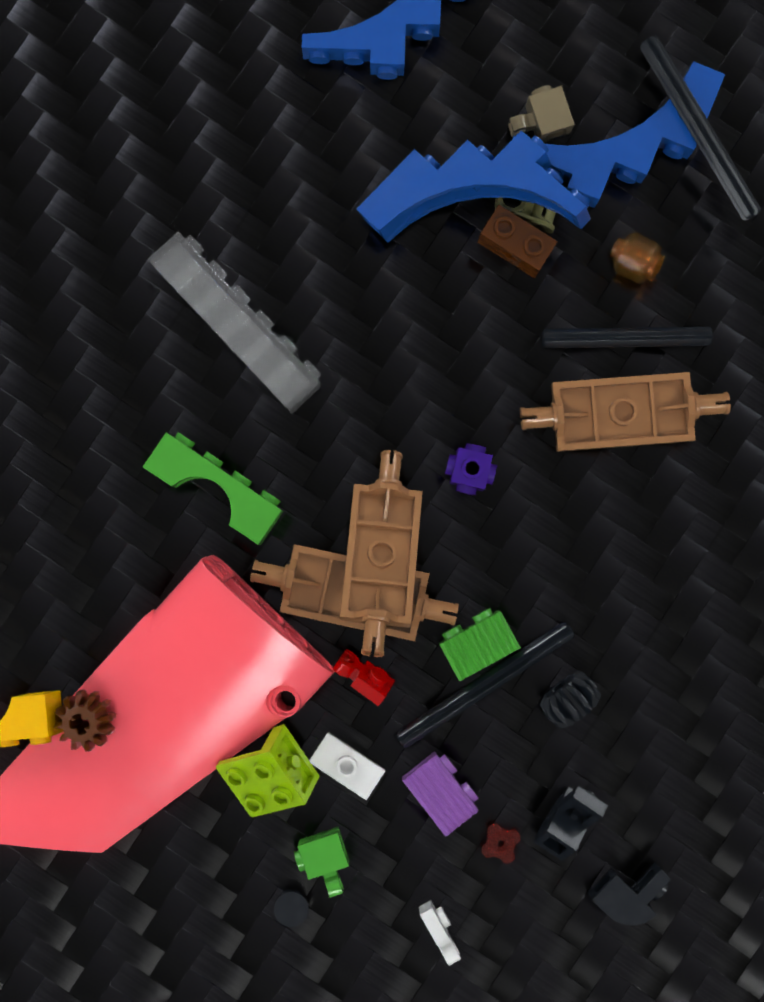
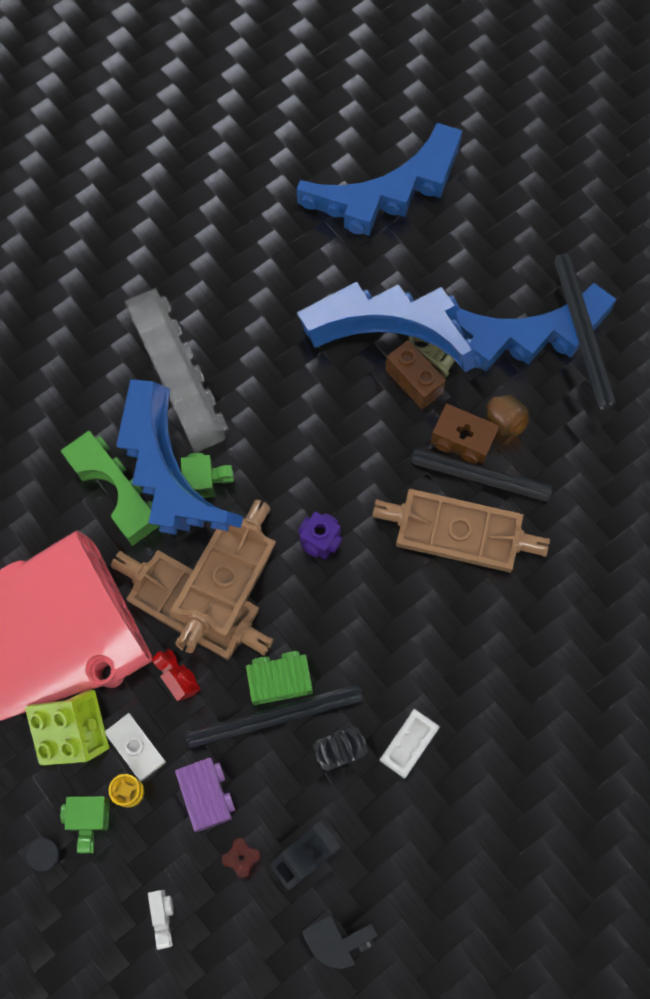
camera: 25 degrees right, 15 degrees down
dark tan brick [508,85,575,143] -> none
none -> yellow wheel [108,774,144,808]
none -> blue arch [116,379,243,535]
none -> bright green brick [181,453,234,498]
none -> white plate [379,709,440,779]
none -> reddish brown brick [431,403,499,465]

